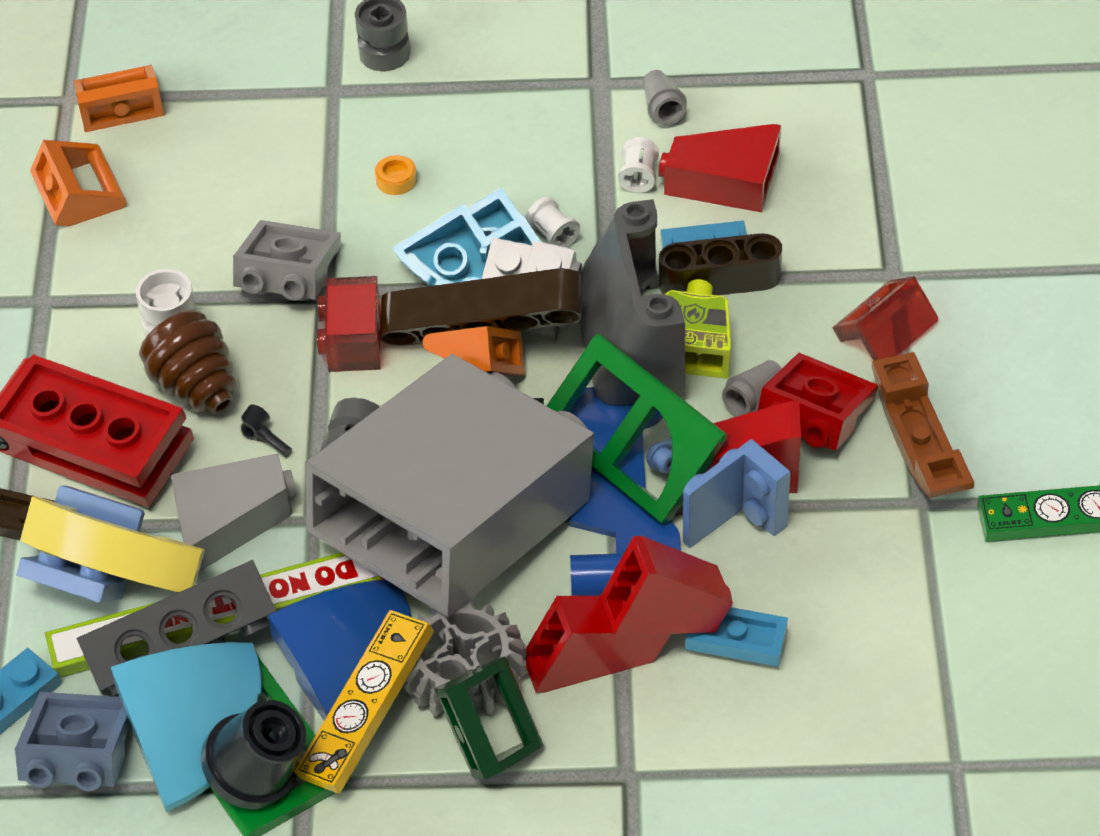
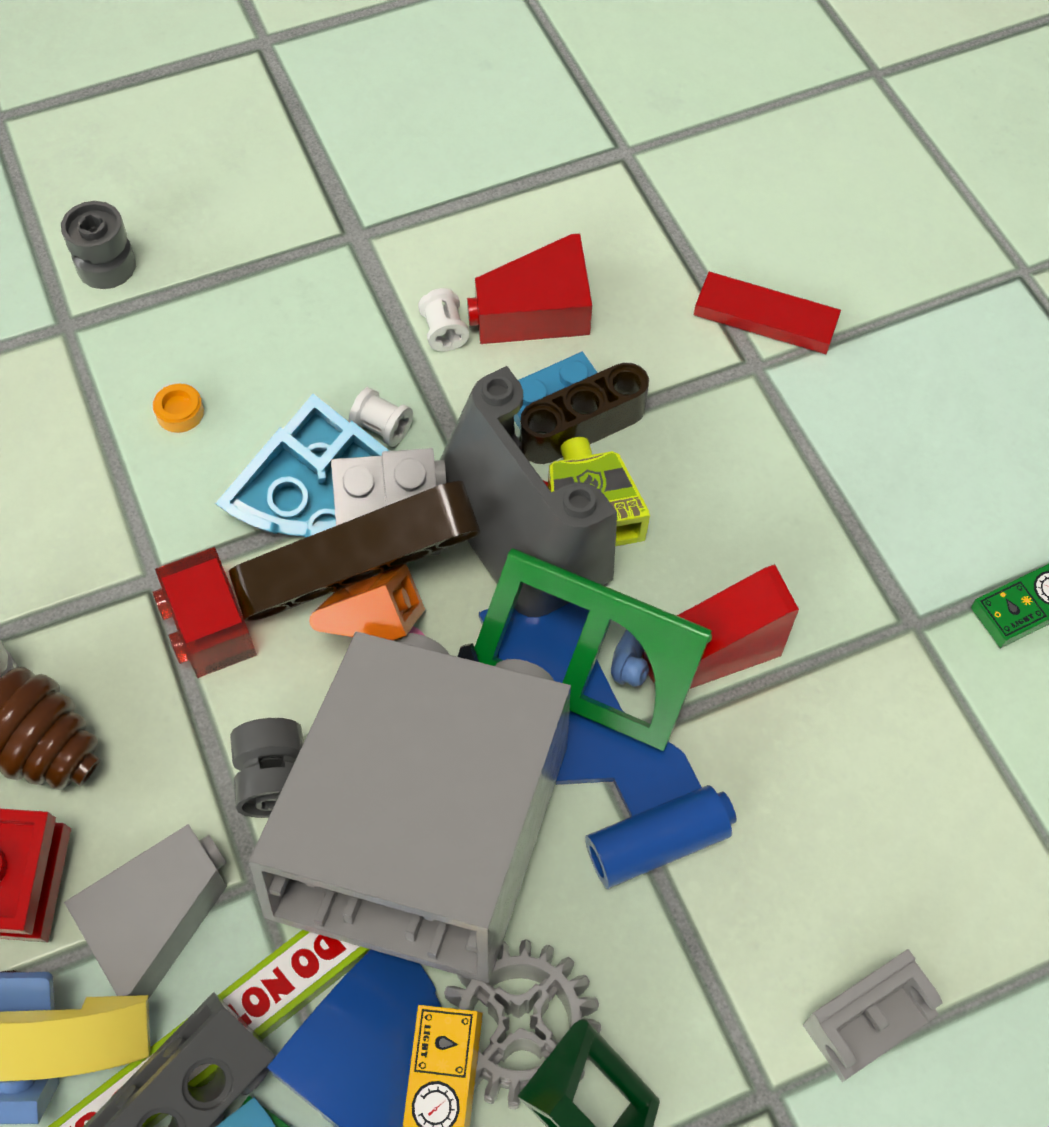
camera: 25 degrees left, 10 degrees up
light grey plate [233,220,341,301] -> none
black hand [241,404,292,457] -> none
red slope [524,596,671,693] -> none
red slope [600,536,733,635] -> none
light grey cone [643,70,687,125] -> none
medium blue bracket [683,439,790,548] -> none
dark azure plate [685,607,788,667] -> none
light grey cone [722,360,782,416] -> none
red plate [757,352,878,451] -> none
clear red panel [832,276,938,361] -> none
dark orange slope [872,352,975,498] -> none
none -> red tile [694,271,841,354]
none -> light grey hinge [803,949,942,1082]

